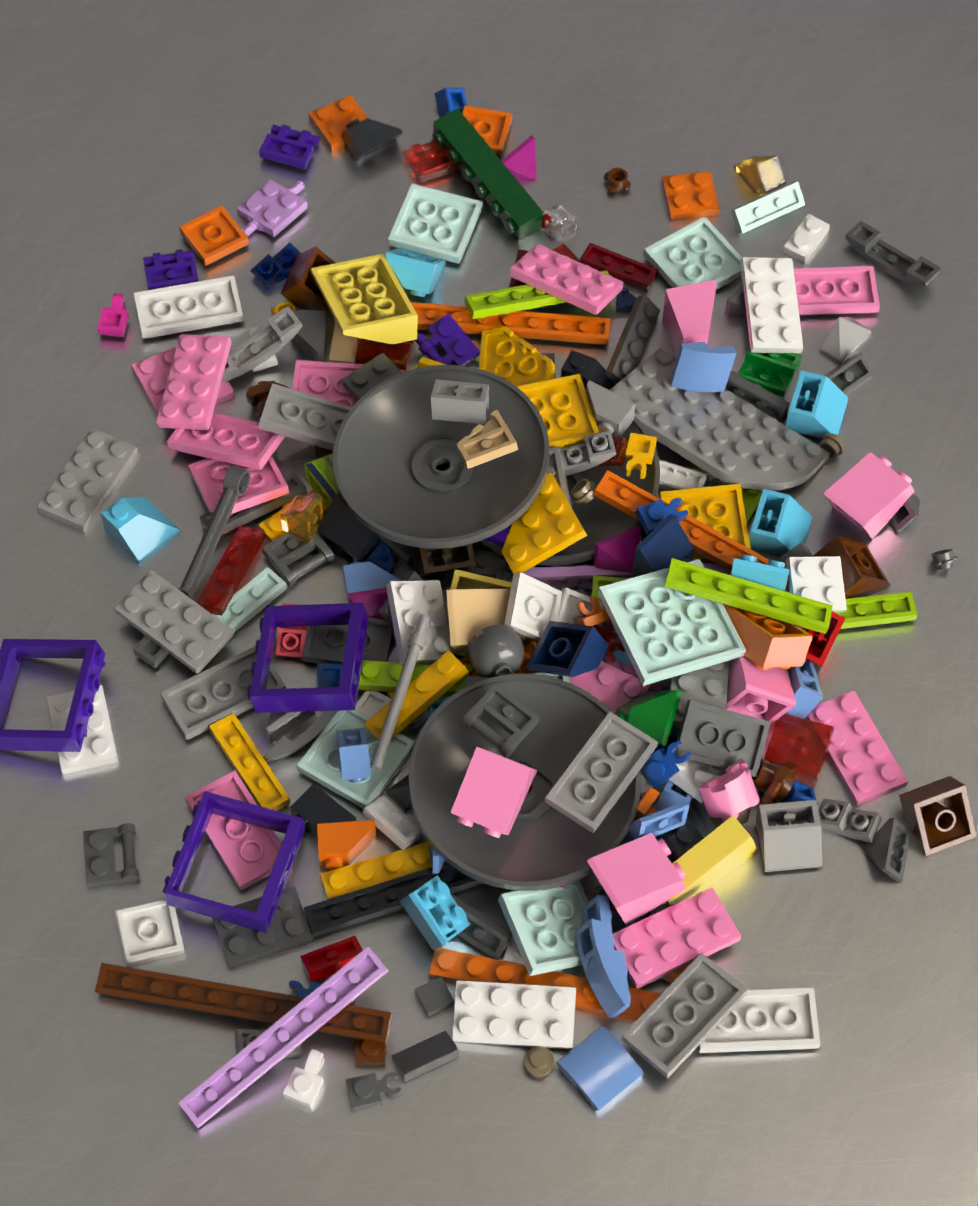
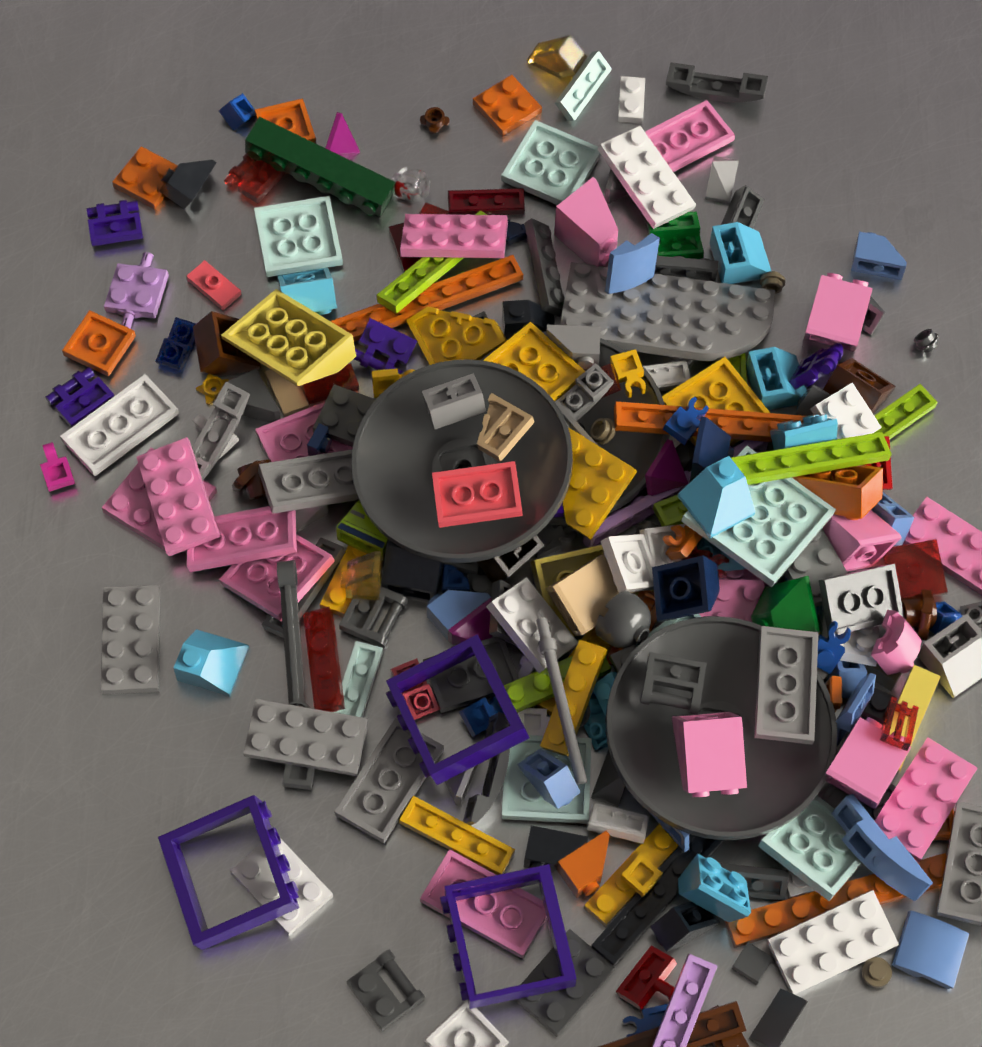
camera: 30 degrees left, 5 degrees up
none -> coral plate [186,260,242,311]
none -> dark blue plate [307,423,332,456]
none -> coral plate [432,461,523,528]
none -> yellow plate [621,854,663,897]
none -> black slope [650,901,720,952]
none -> medium azure slope [678,456,755,539]
none -> dark purple plate [789,343,843,390]
none -> medium blue slope [851,232,907,280]
none -> clear red tile [880,696,919,751]

